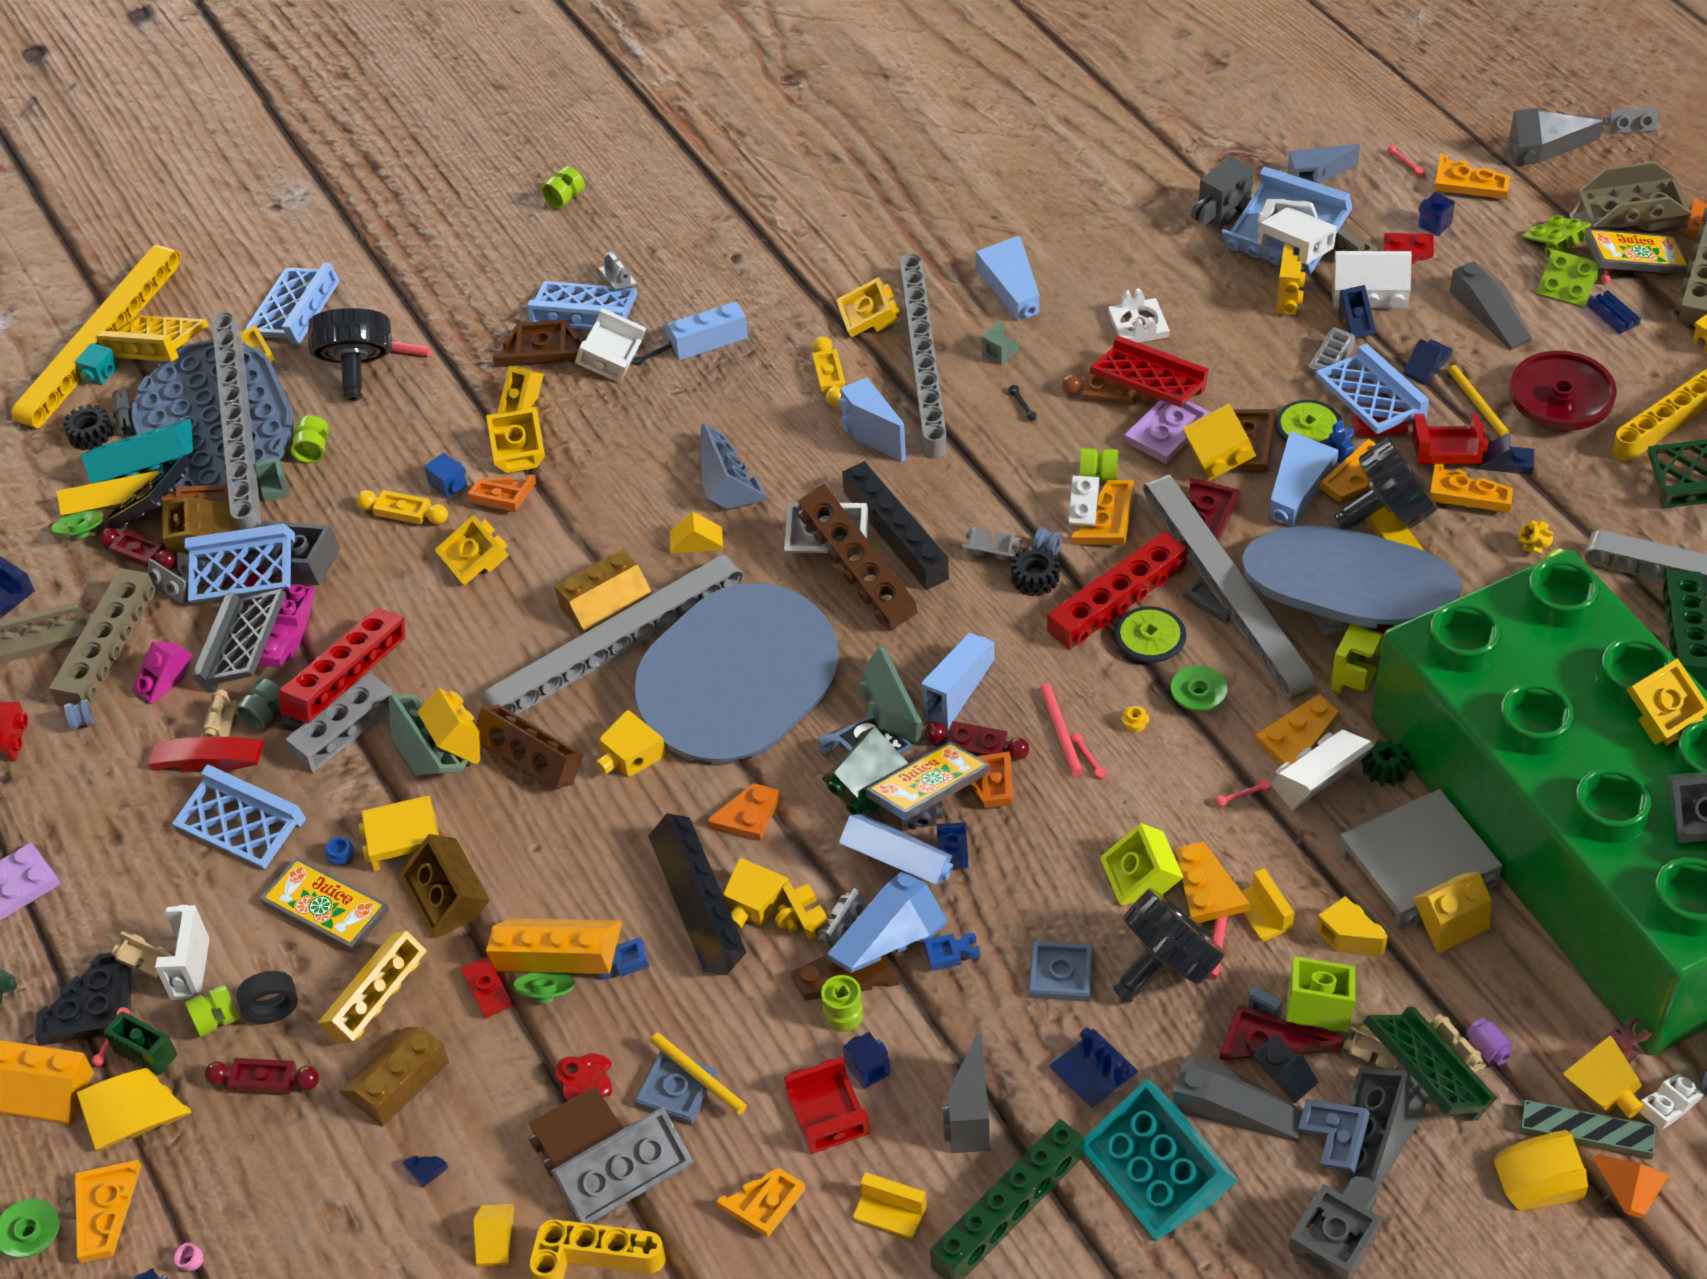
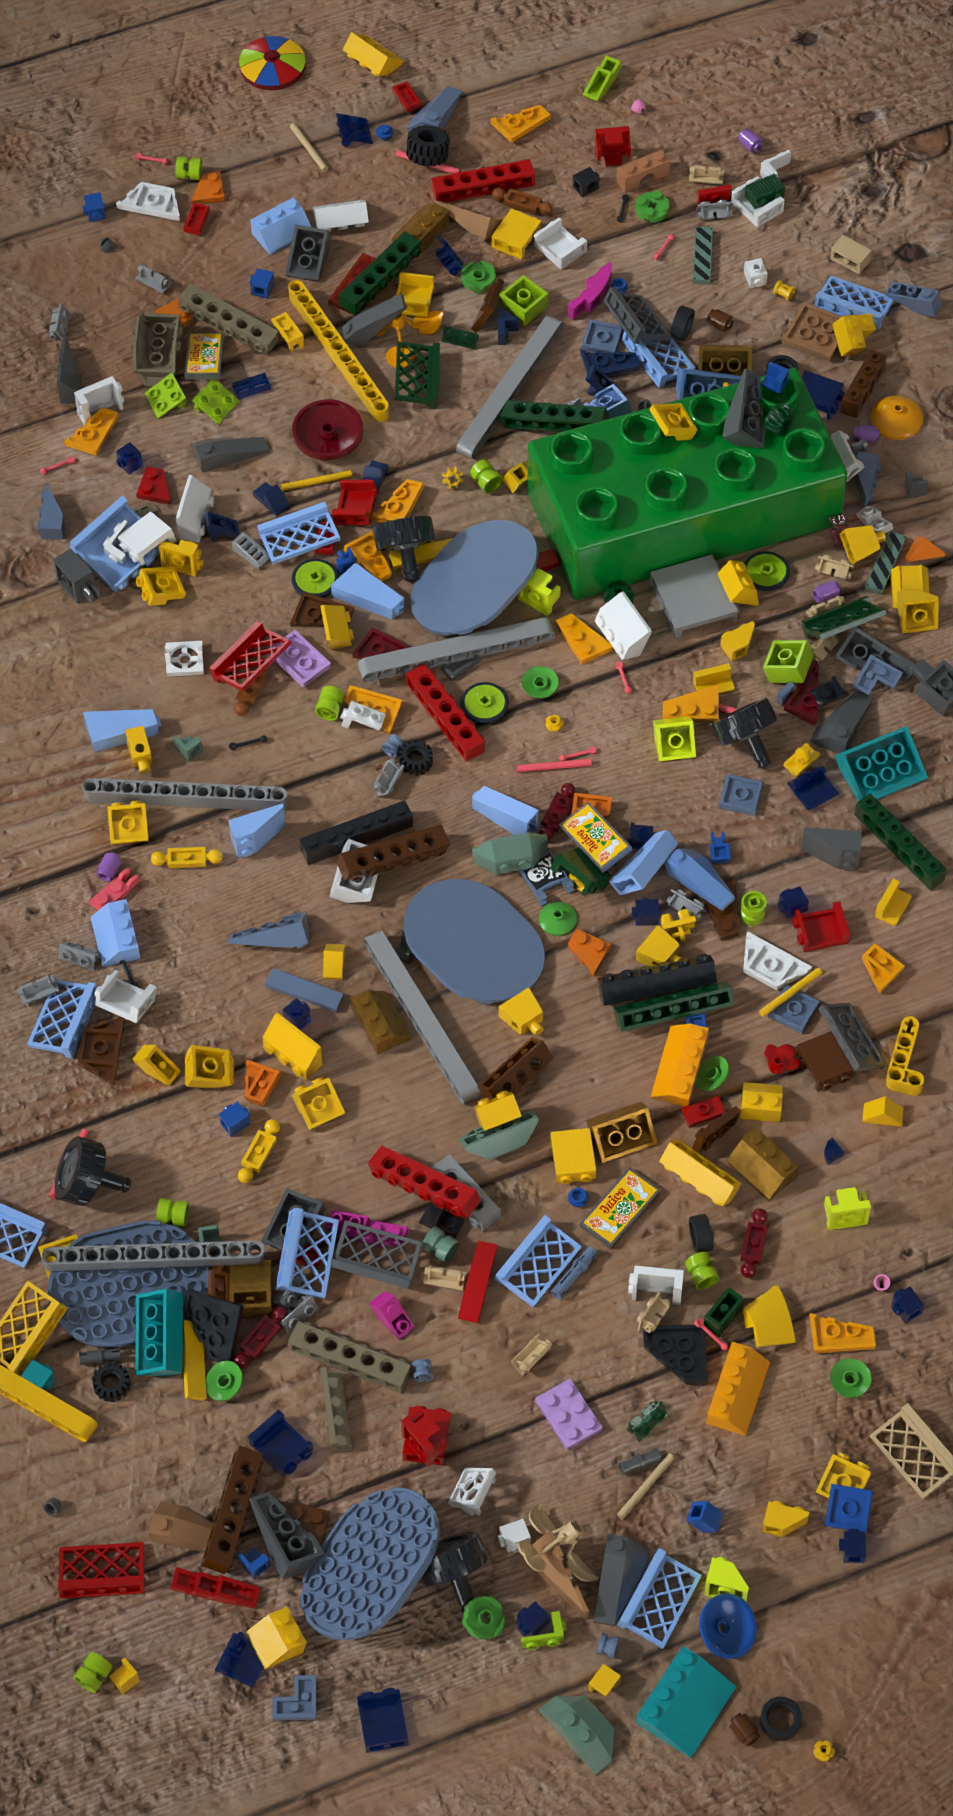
camera: 85 degrees left, 10 degrees up
none -> light grey hinge [59,941,100,970]
none -> white panel [74,376,124,425]
none -> coral hinge [89,868,140,911]
none -> medium lavender brick [97,852,122,882]
none -> yellow torso [125,725,152,774]
none -> yellow plate [136,566,186,606]
none -> yellow slope [262,1013,323,1081]
none -> sand blue tile [265,968,344,1012]
none -> clear blue brick [282,998,311,1030]
none -> tan hinge [511,1333,552,1377]
none -> bright green dish [539,902,577,936]
none -> sand blue pin [550,1246,598,1300]
none -> dark green brick [613,981,734,1032]
none -> clear blue brick [631,898,659,926]
none -> reddish brown wing [692,1106,741,1153]
none -> yellow slope [740,1082,783,1122]
none -> white wing [743,932,812,990]
none -> lime wheel [744,551,790,591]
none -> yellow hips [783,743,820,778]
none -> tan hinge [815,555,854,580]
none -> neon yellow panel [824,1187,871,1230]
none -> yellow slope [897,589,939,634]

